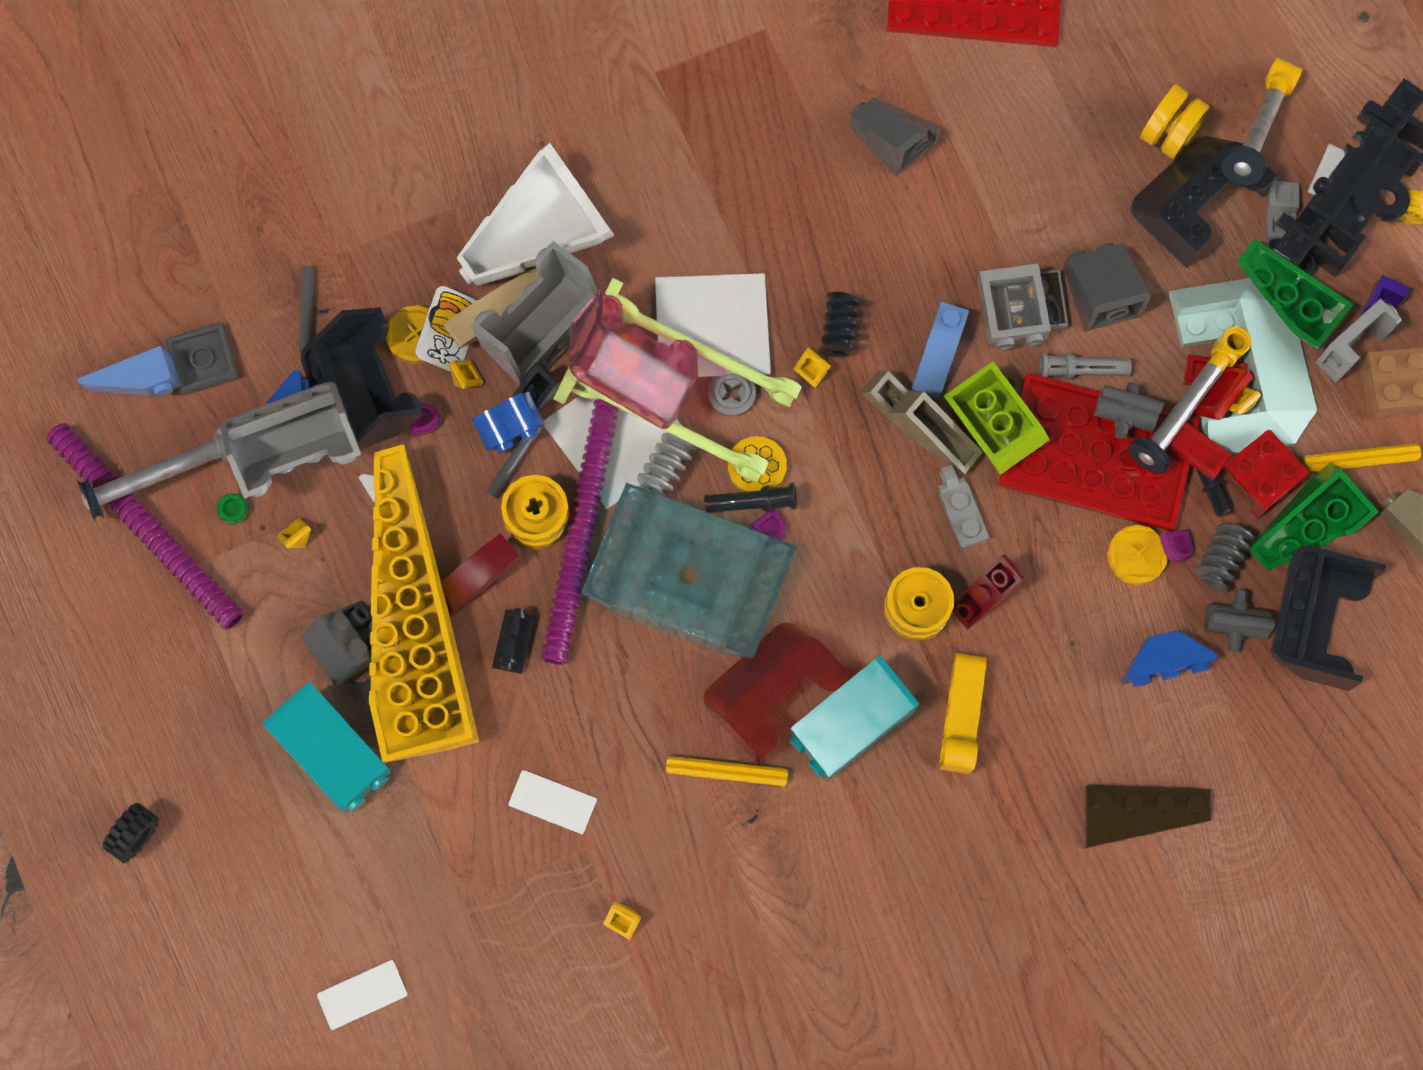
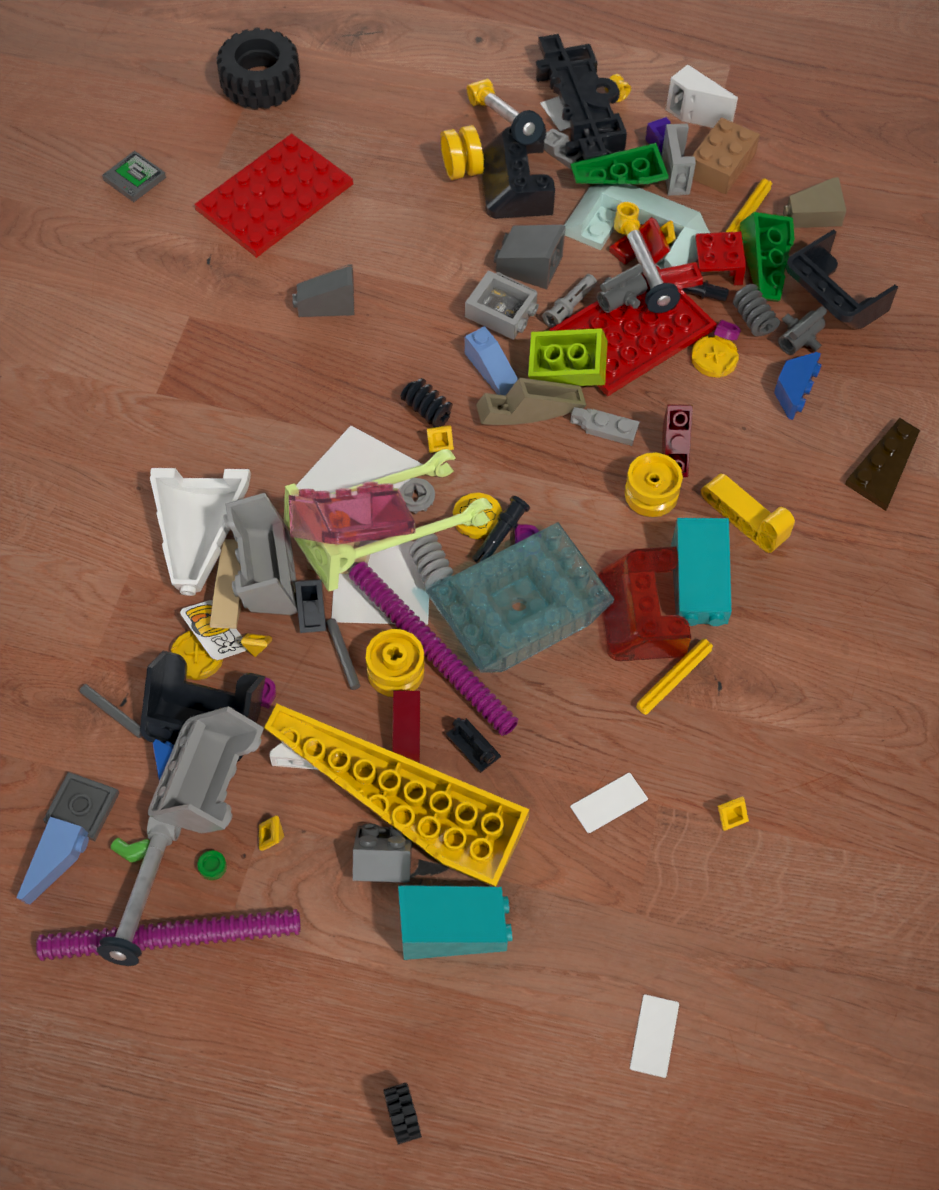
camera: 50 degrees left, 15 degrees down
blue brick [472,392,545,454] -> none
none -> bright green arm [111,838,150,862]

